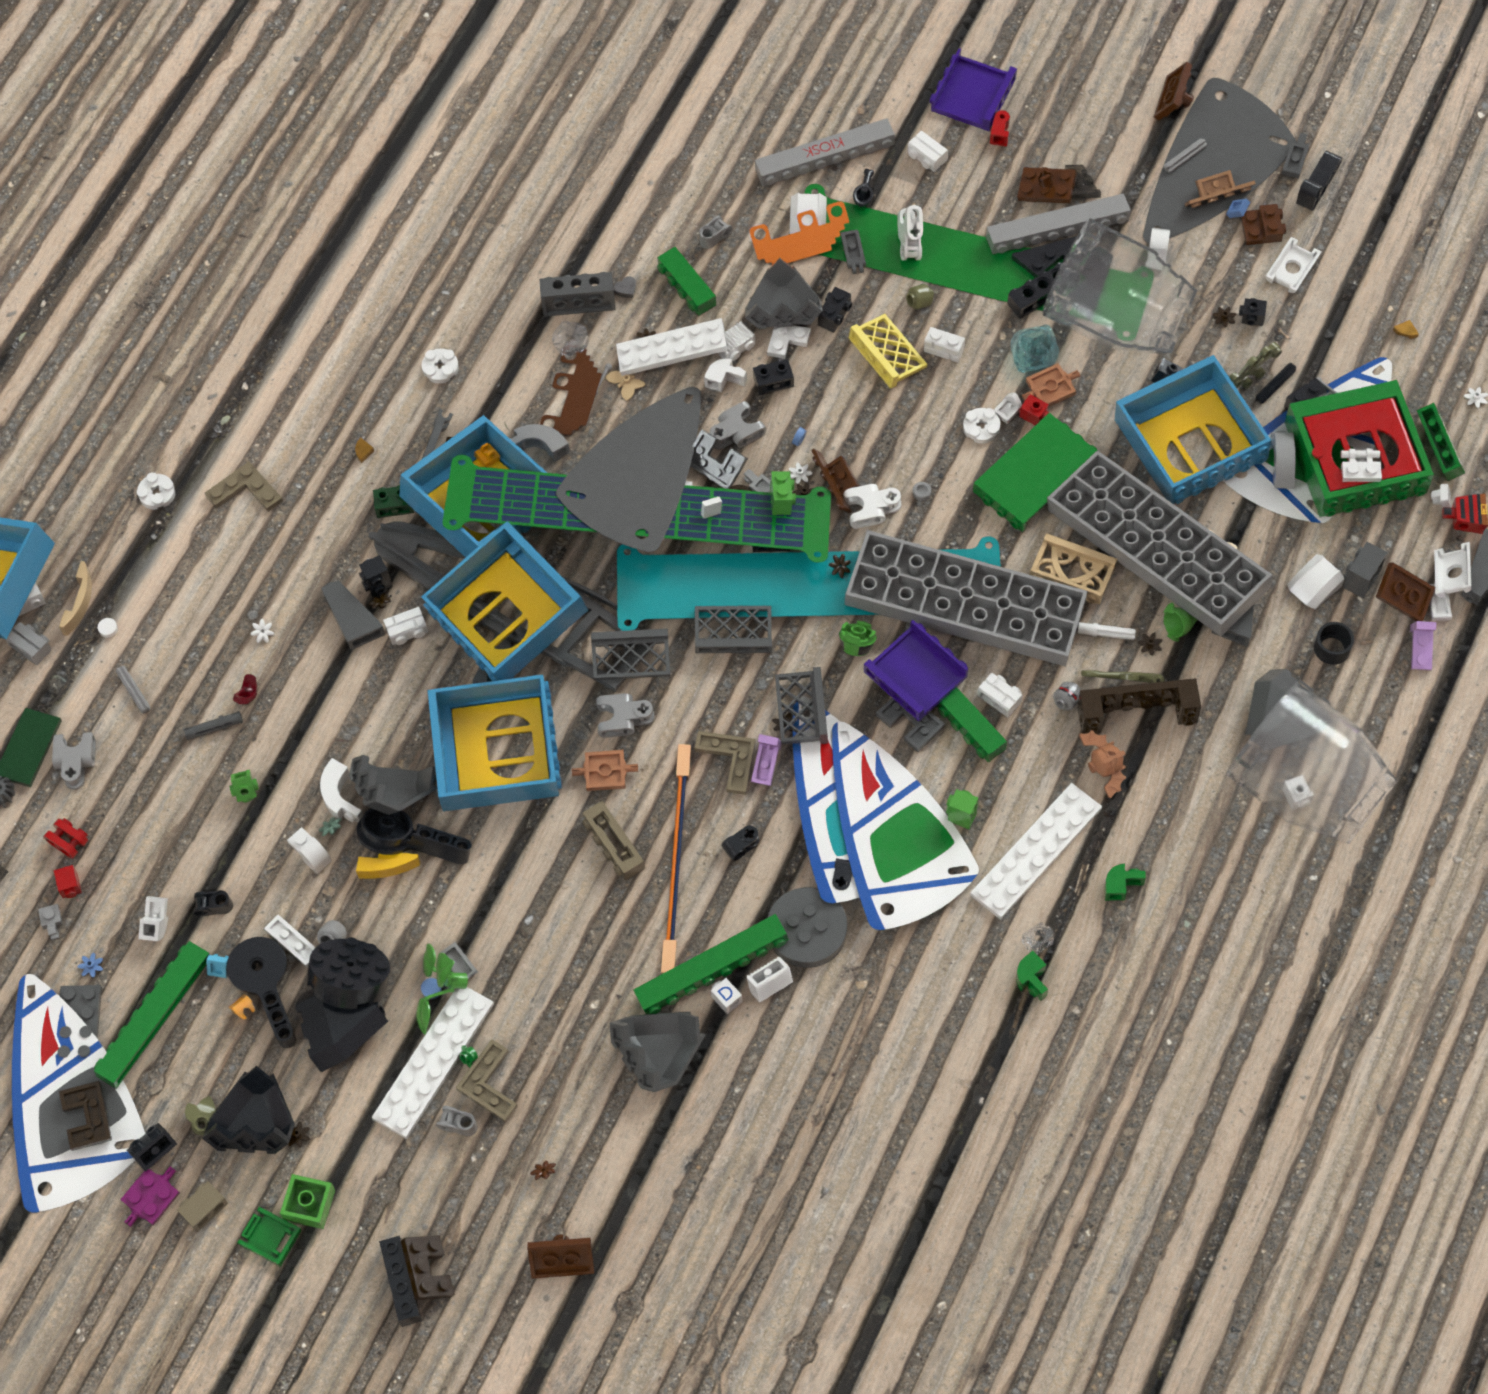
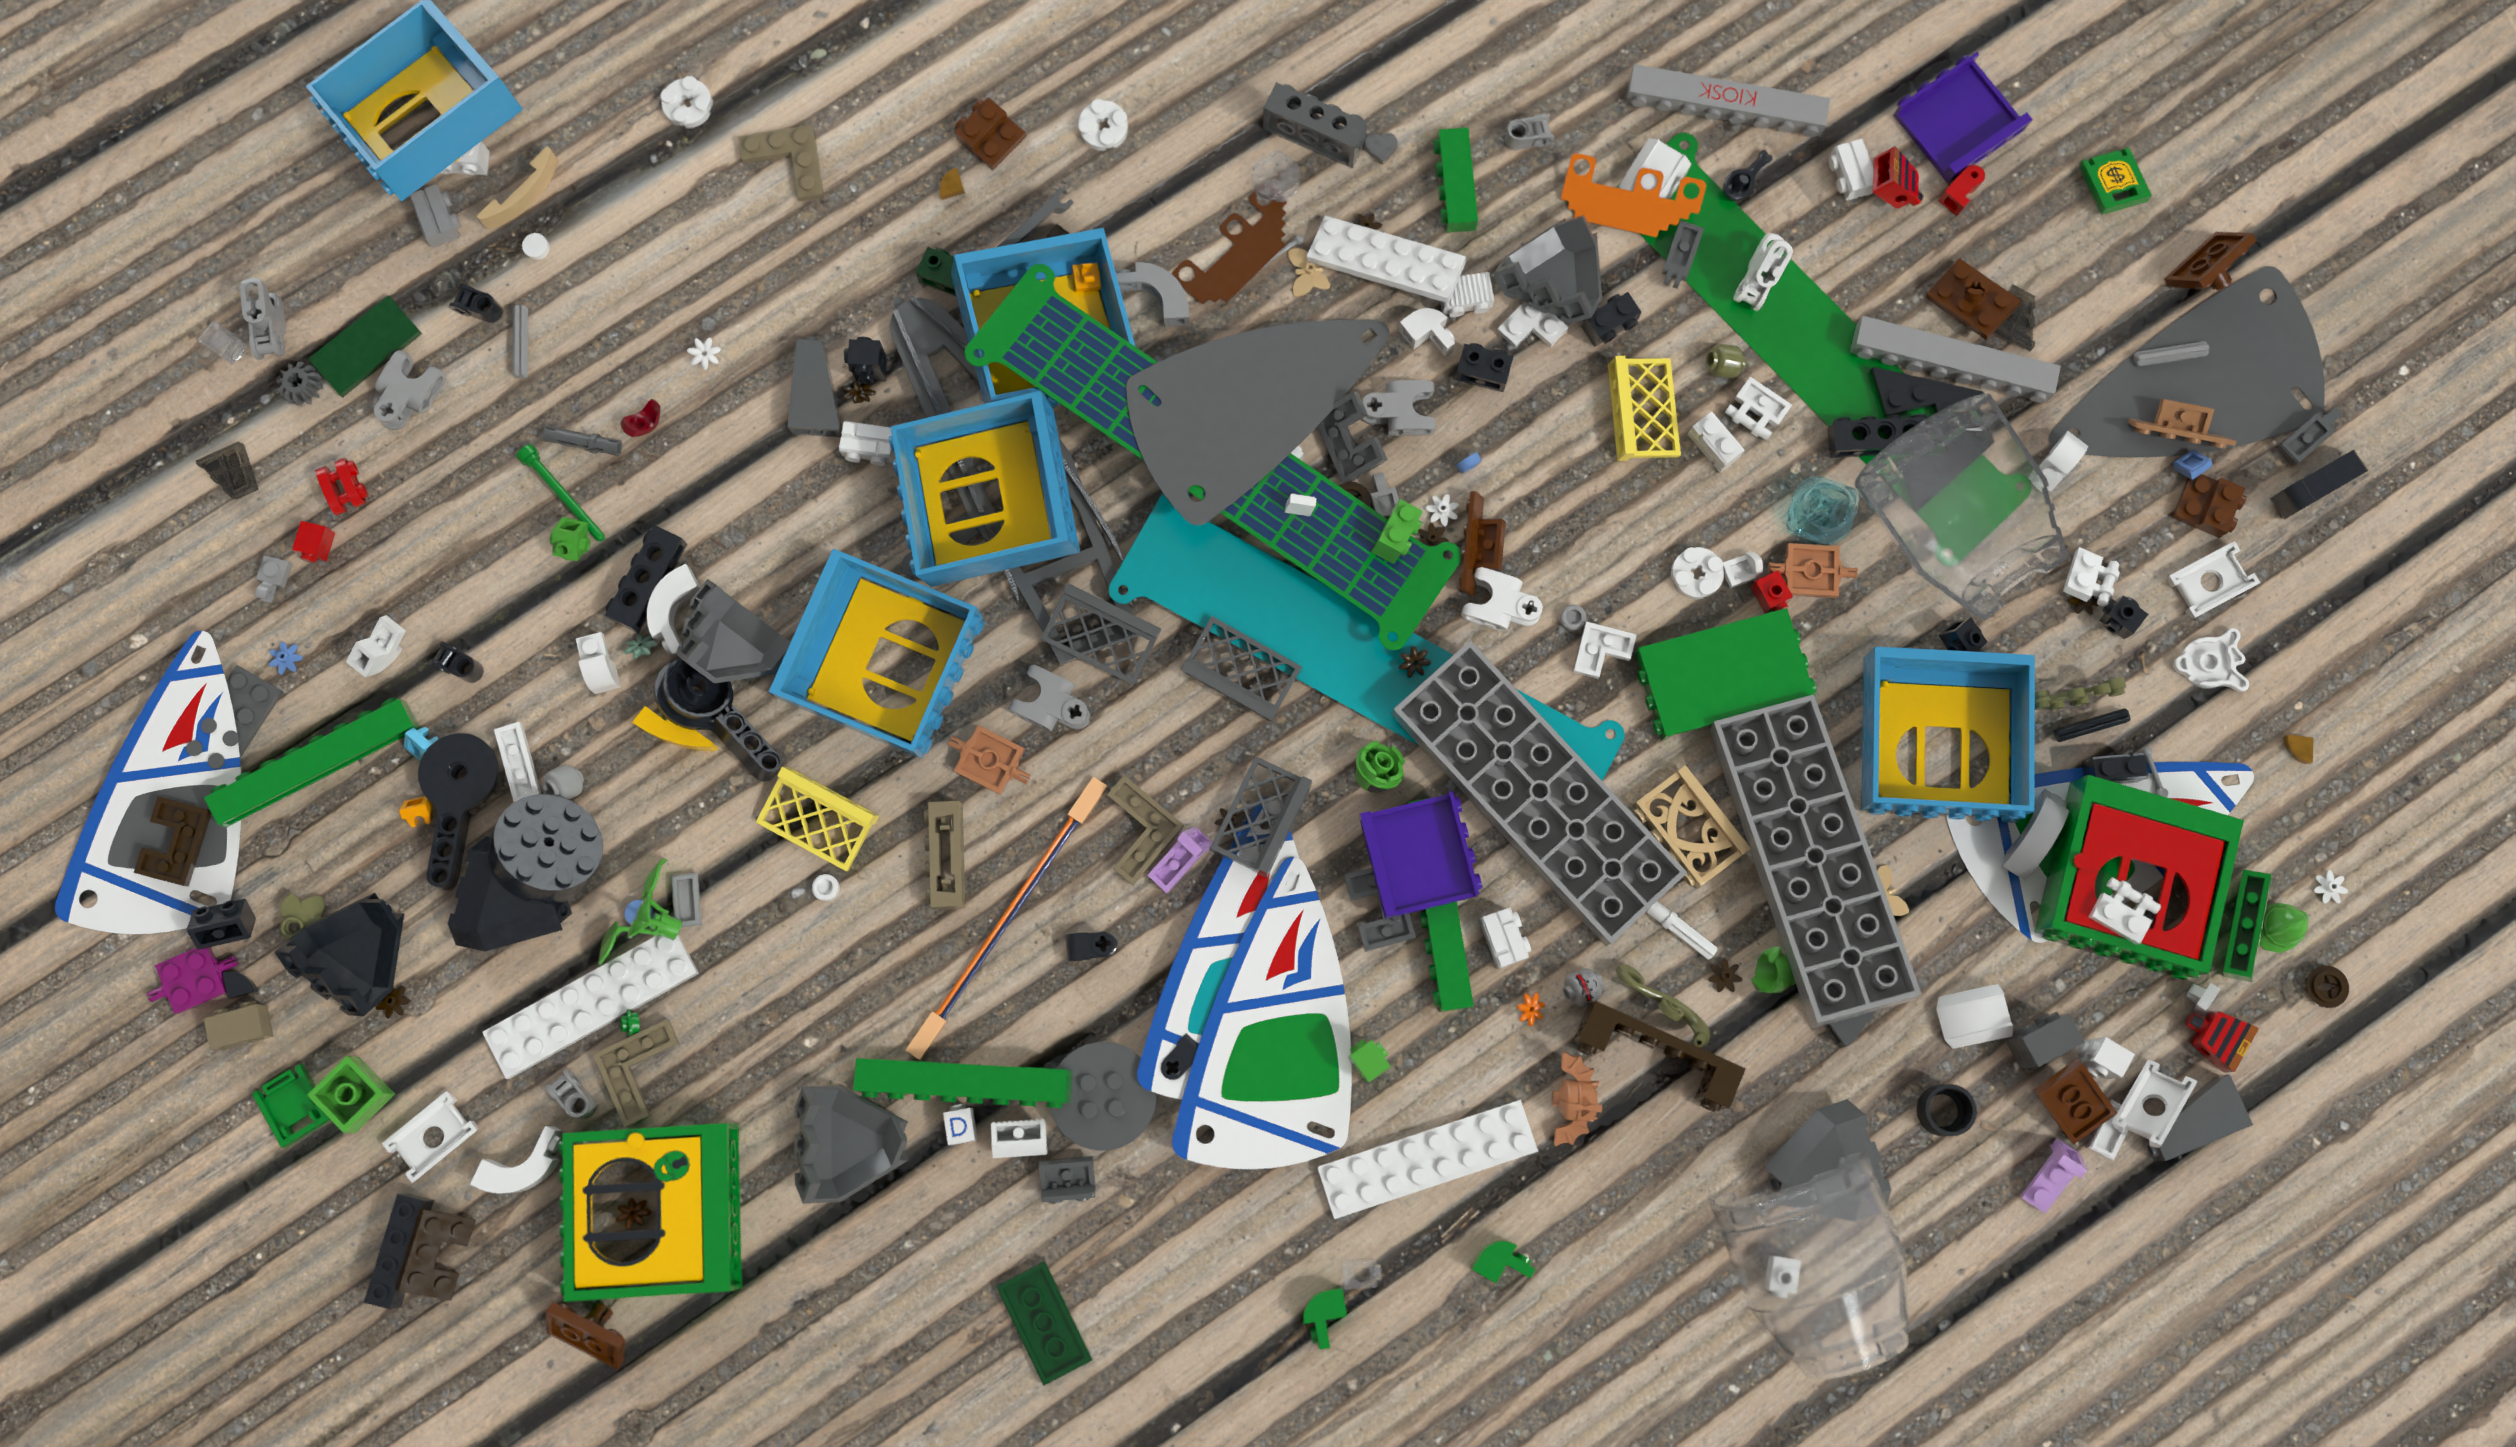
camera: 25 degrees right, 15 degrees up
none -> black tile [223,972,258,999]
none -> white piece [382,1091,478,1183]
none -> black piece [449,283,503,323]
none -> white arch [470,1126,563,1193]
none -> green piece [516,444,605,542]
none -> door [559,1123,742,1302]
none -> black brick [605,525,688,634]
none -> light yellow fence [756,767,880,871]
none -> white tile [812,874,840,901]
none -> reddish brown plate [954,97,1027,171]
none -> dark green tile [996,1261,1093,1386]
none -> dark grey bracket [1039,1156,1096,1204]
none -> orange plant [1517,992,1545,1027]
none -> white plate [1573,622,1636,679]
none -> white plate [1725,377,1792,441]
none -> red torso [1873,146,1924,209]
none -> white plate [2063,547,2120,607]
none -> white brick [2076,1037,2135,1079]
none -> green container [2079,147,2152,215]
none -> white tile [2173,628,2249,692]
none -> bright green piece [2259,903,2309,953]

